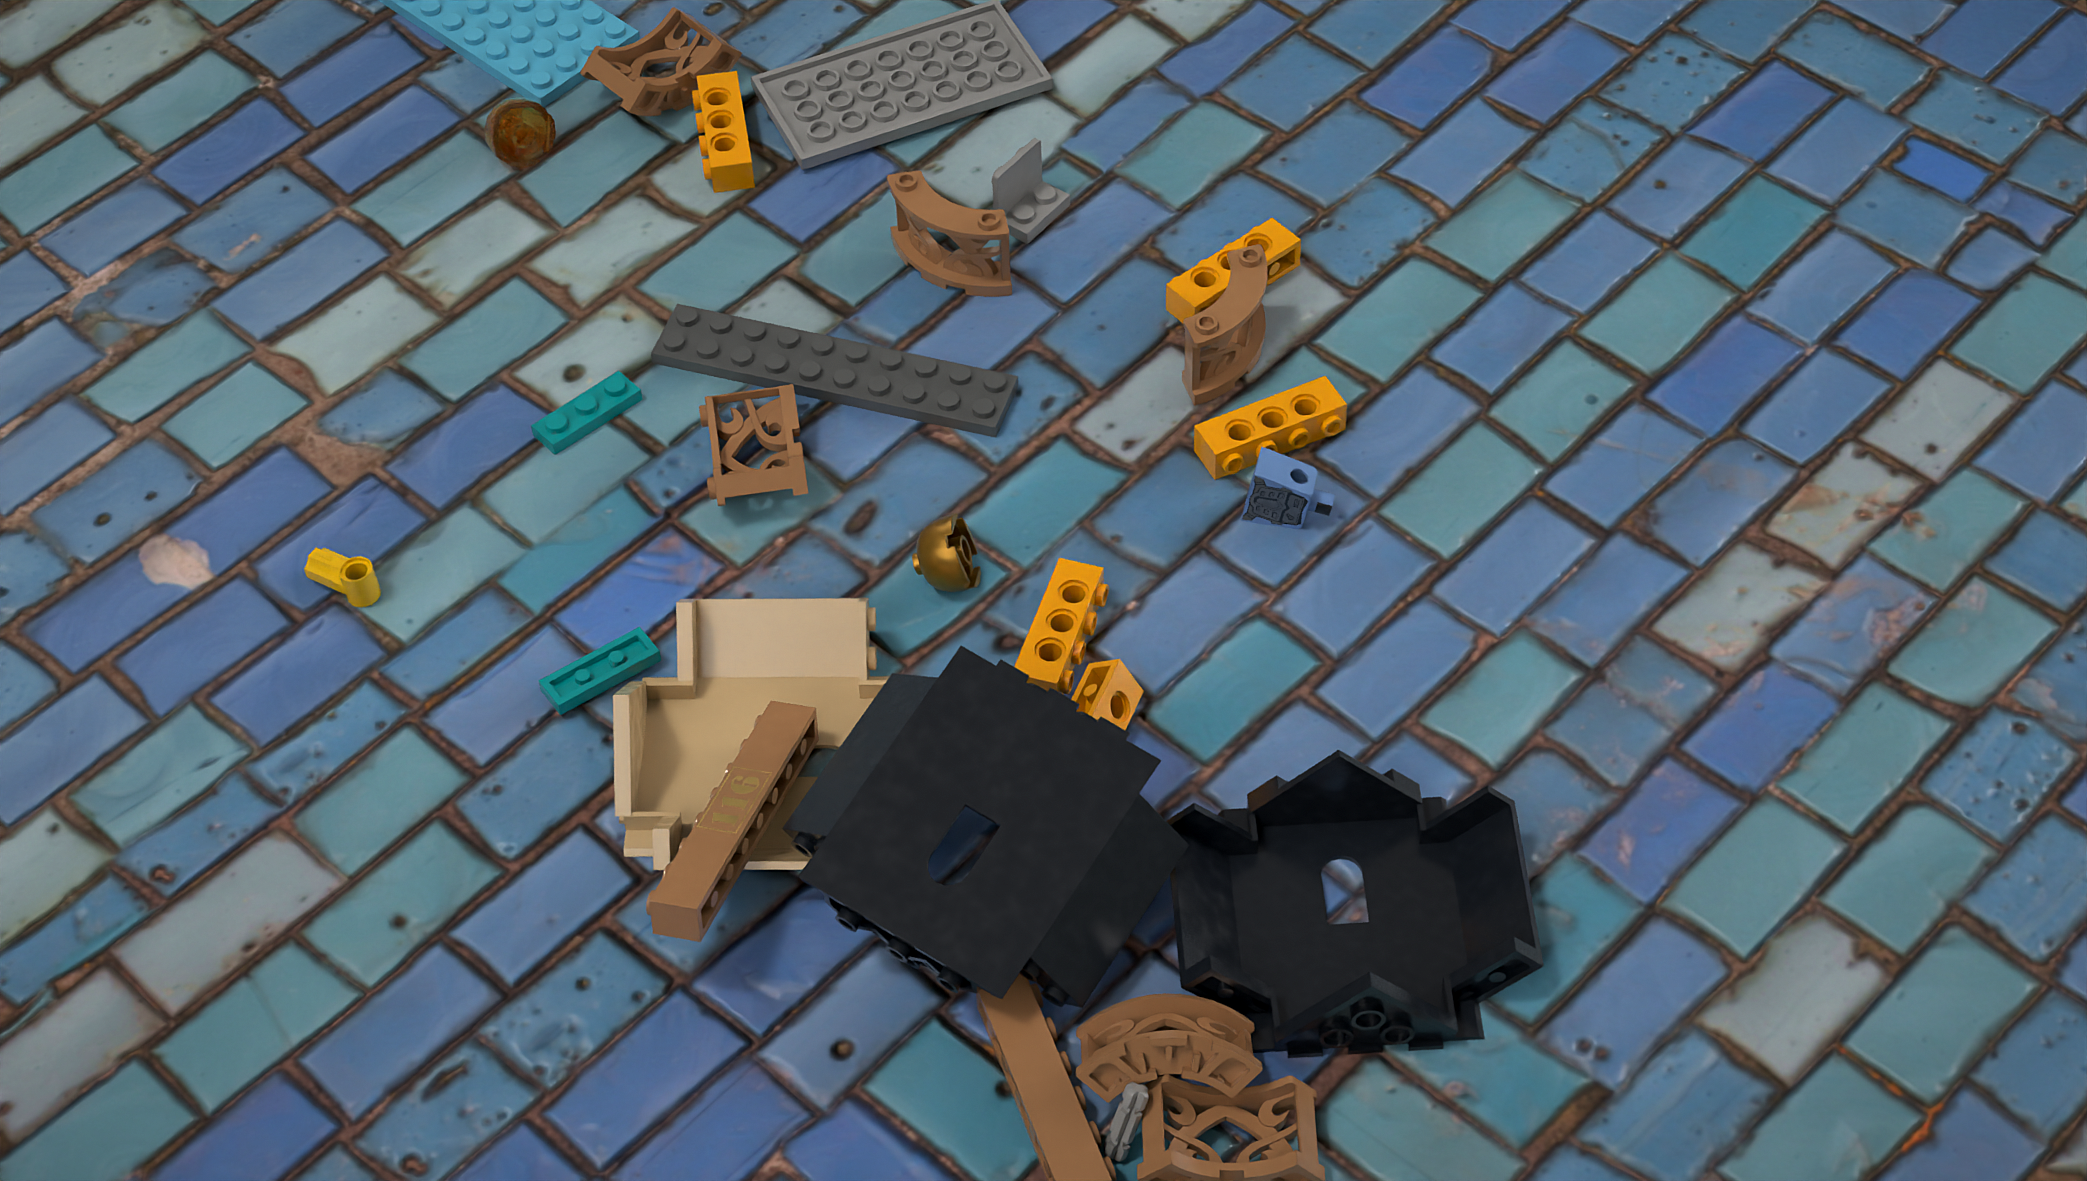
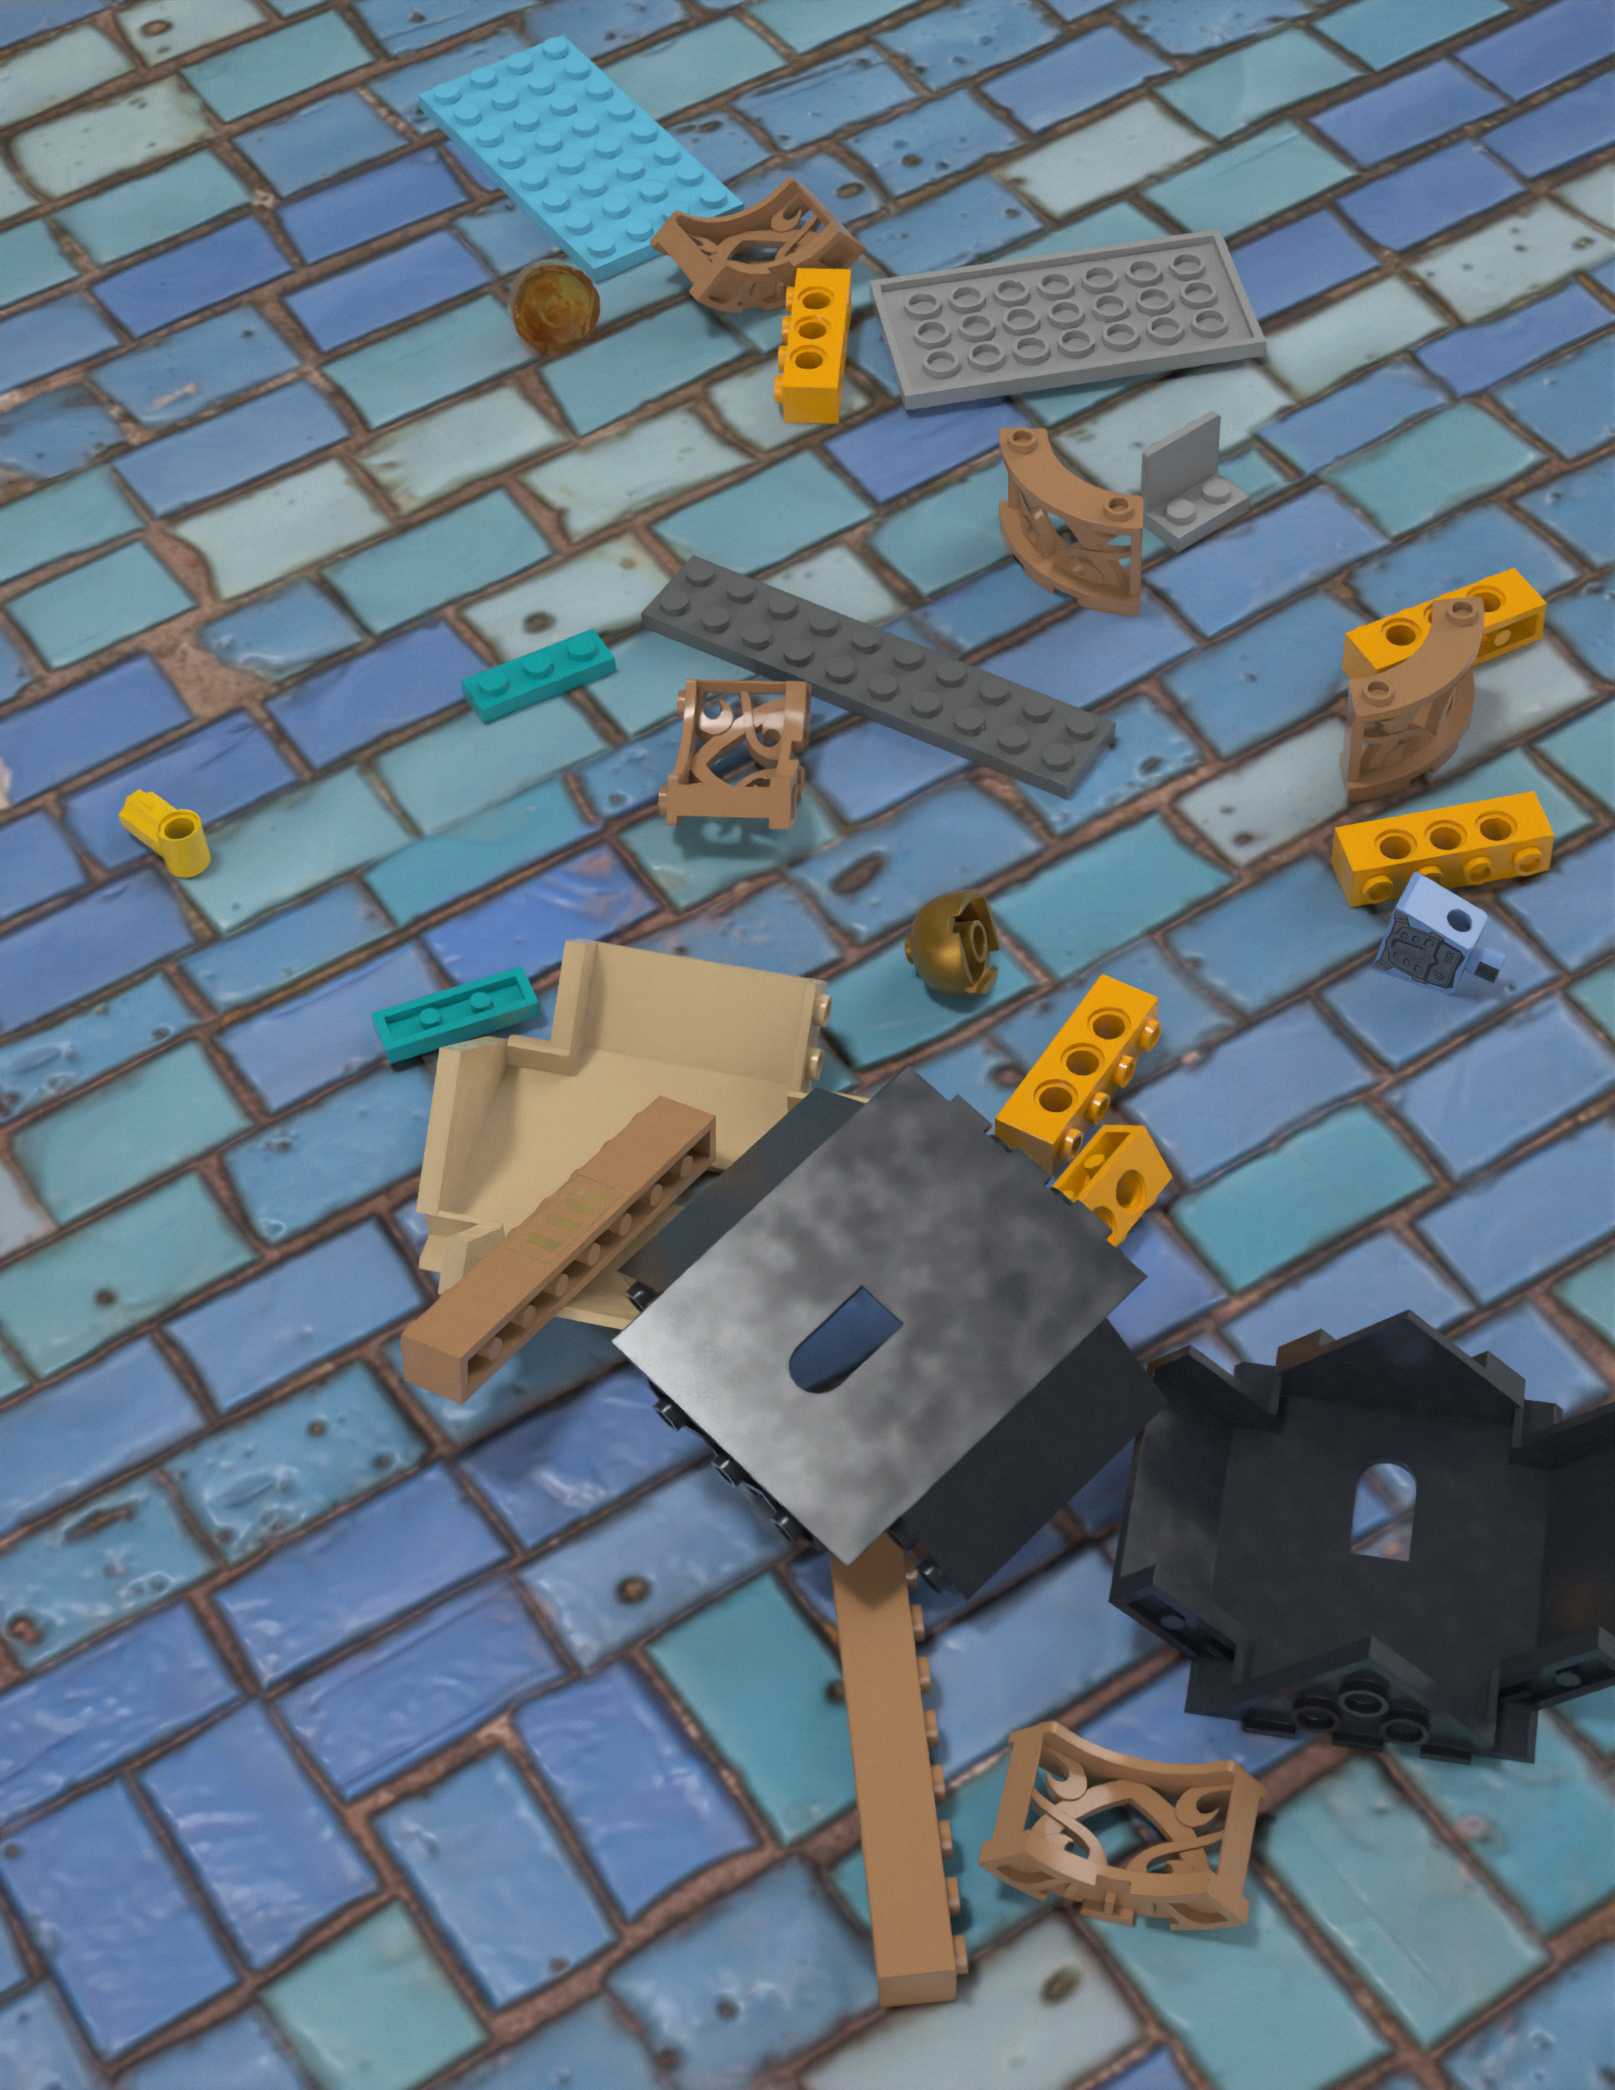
camera: 15 degrees right, 0 degrees up
medium nougat fence [1076,993,1263,1103] -> none
light grey axle [1104,1082,1149,1162] -> none

